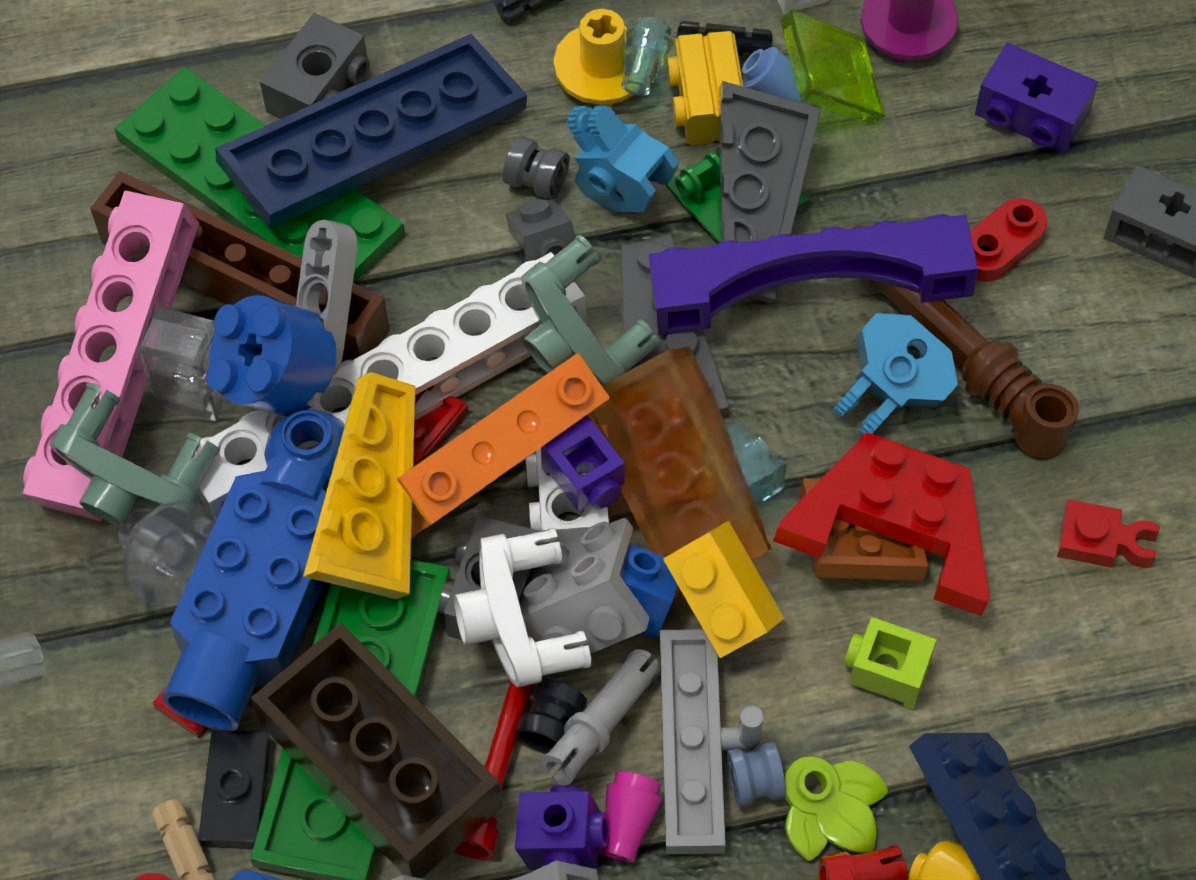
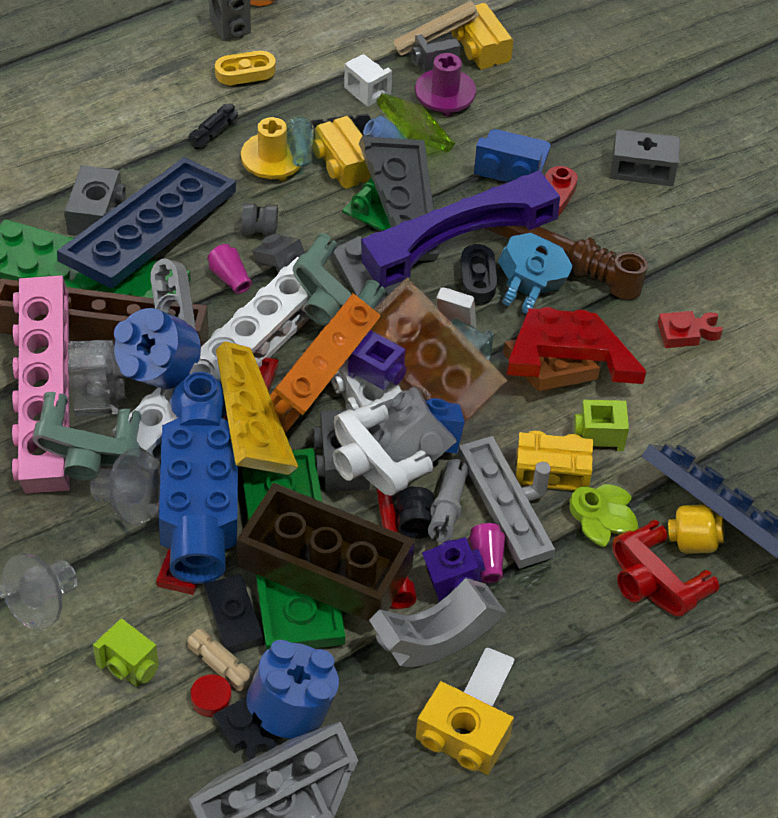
camera: 25 degrees left, 10 degrees down
dark azure hinge [566,106,679,213] -> none
yellow brick [663,521,785,658] -> none
sand blue wheel [727,742,786,807] -> none
dark purple brick [975,42,1098,154] -> none
none -> lime brick [93,618,159,687]
none -> dark pink cone [207,244,252,295]
none -> white tile [437,287,476,338]
none -> black plate [460,244,497,303]
none -> blue bracket [474,129,550,182]
none -> yellow brick [515,431,593,491]

